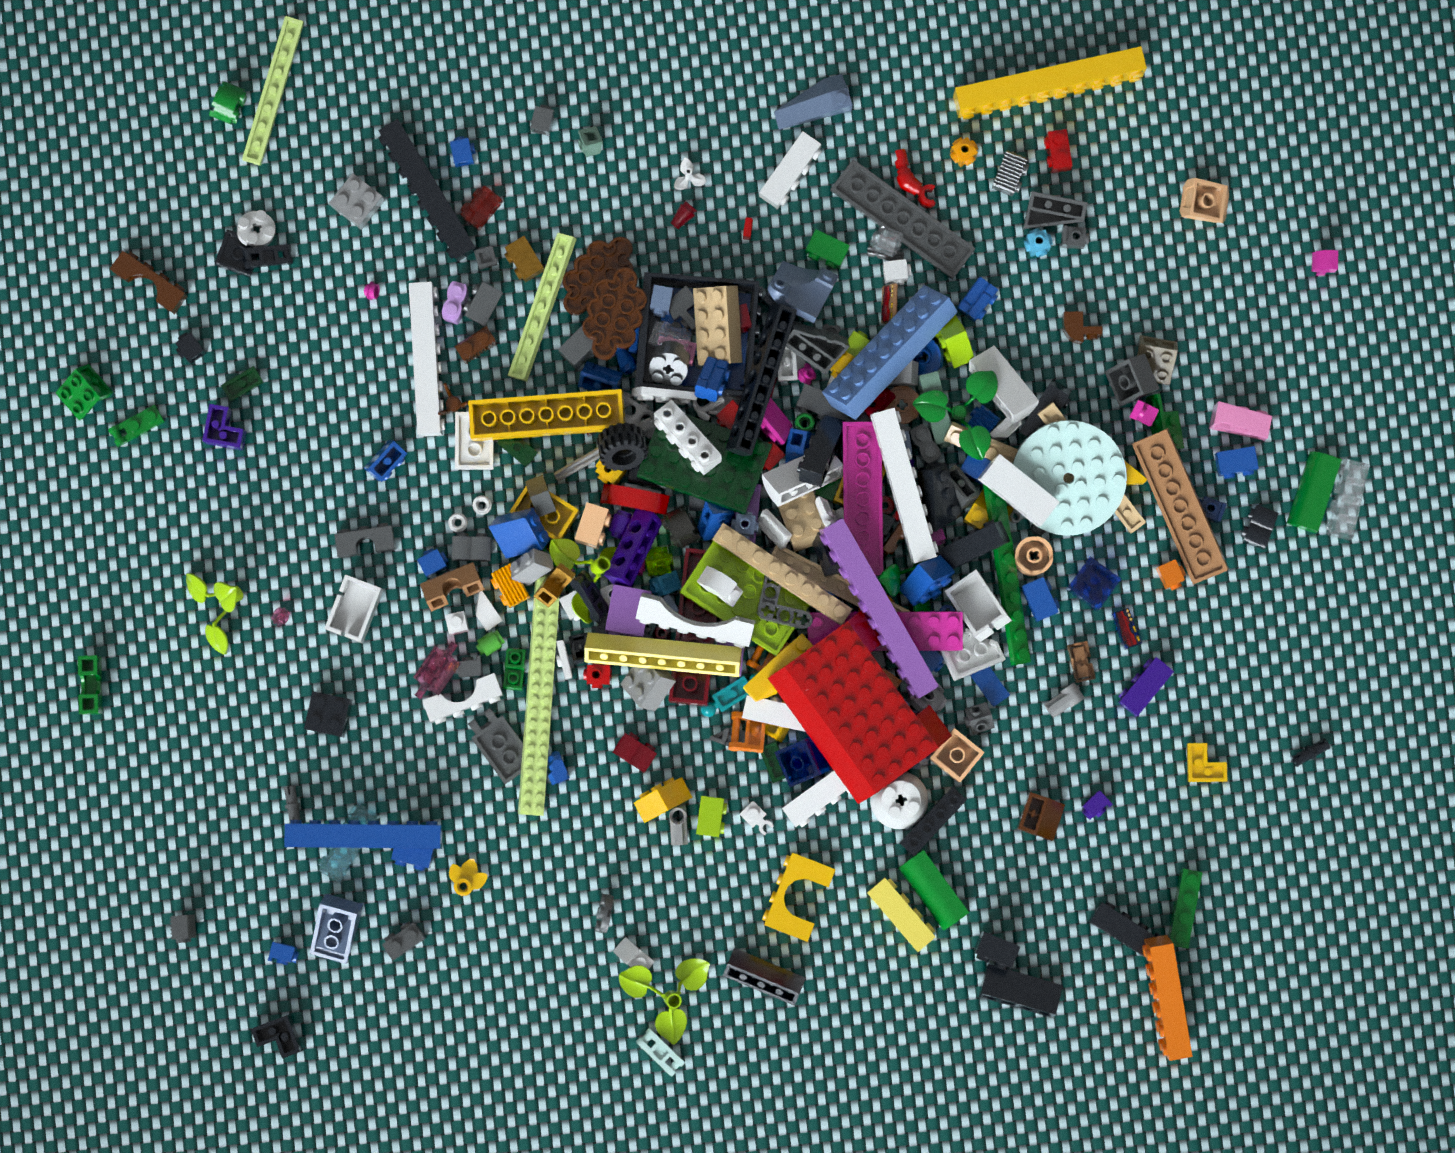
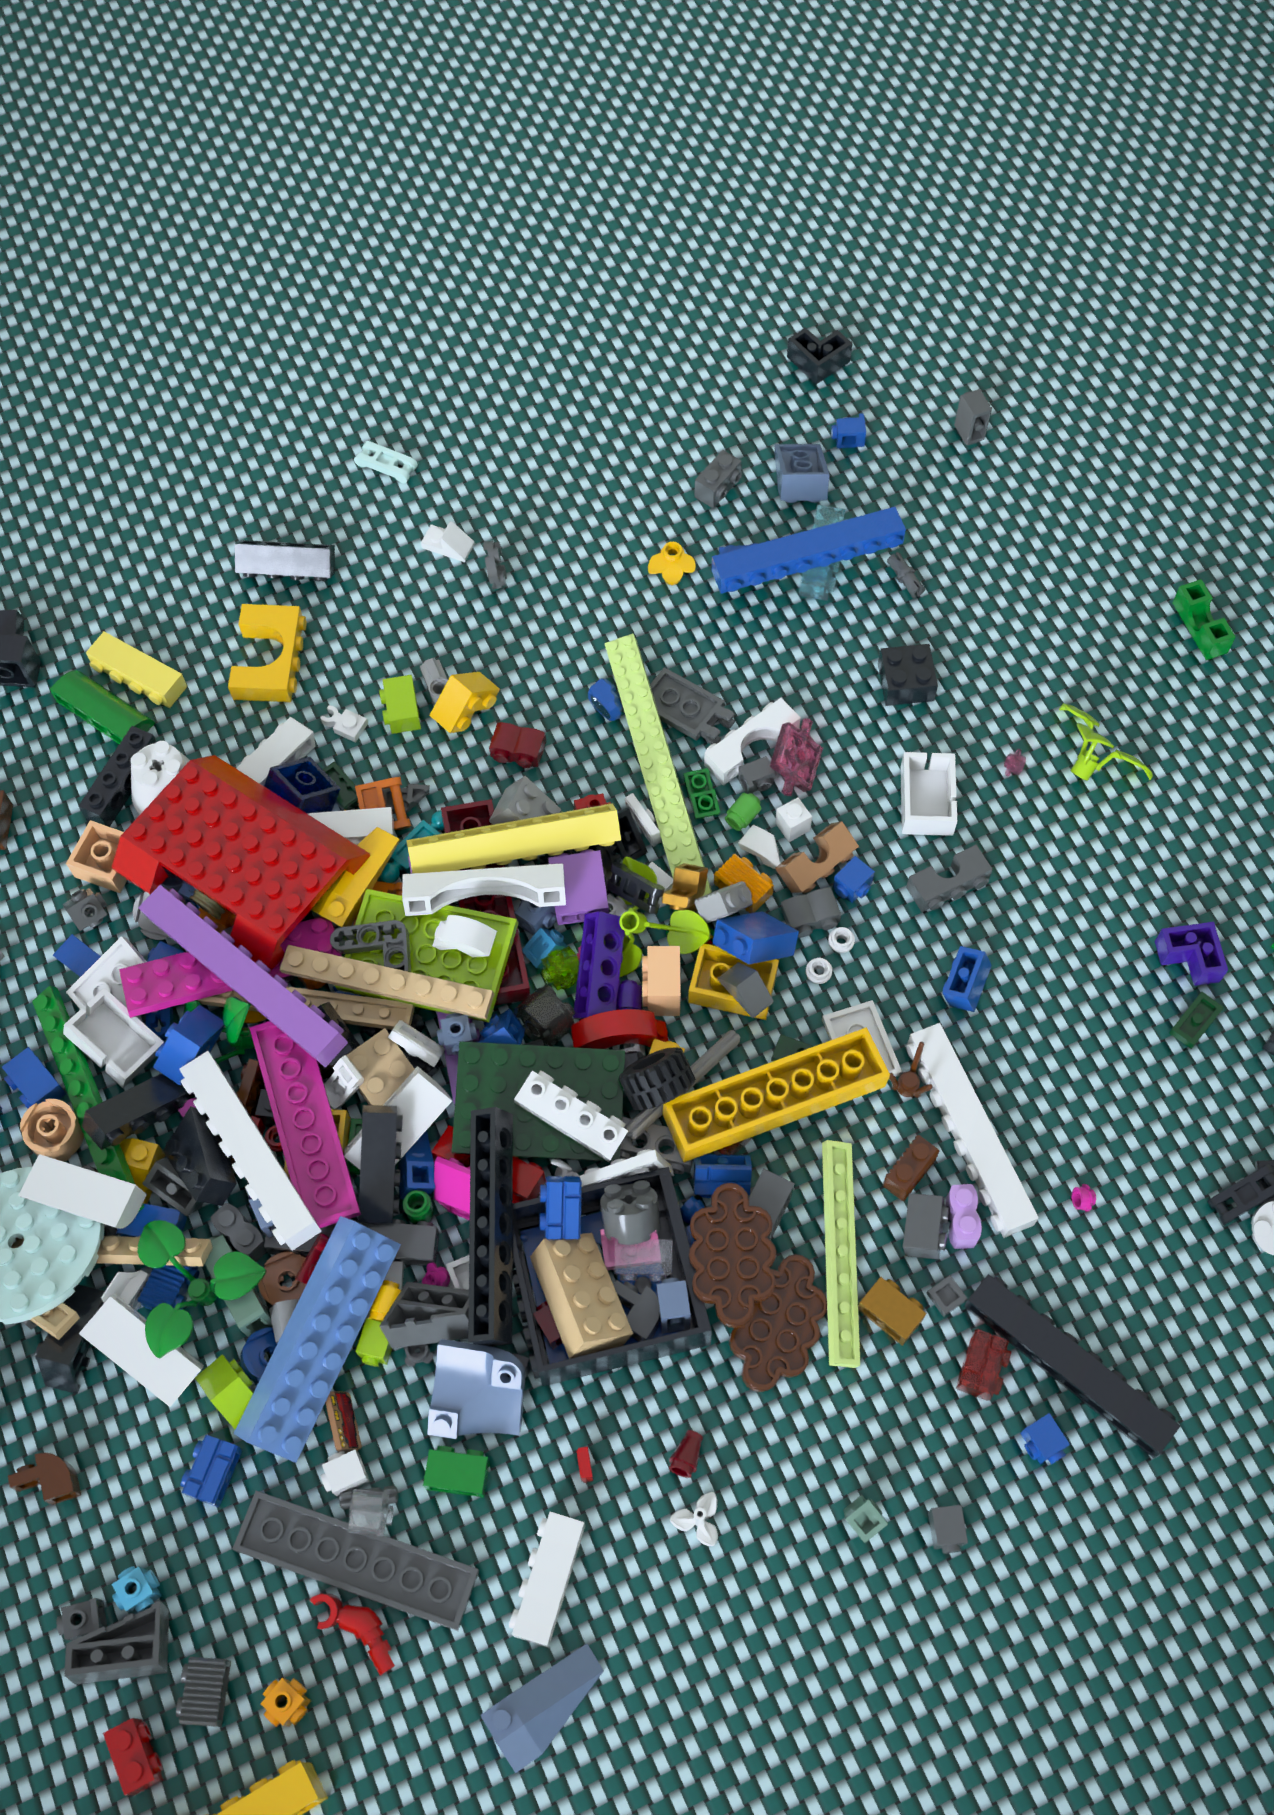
camera: 160 degrees right, 20 degrees down
light grey brick [329,173,385,230] -> none
lime plant [619,958,710,1045] -> none
none -> olive piece [189,889,226,920]

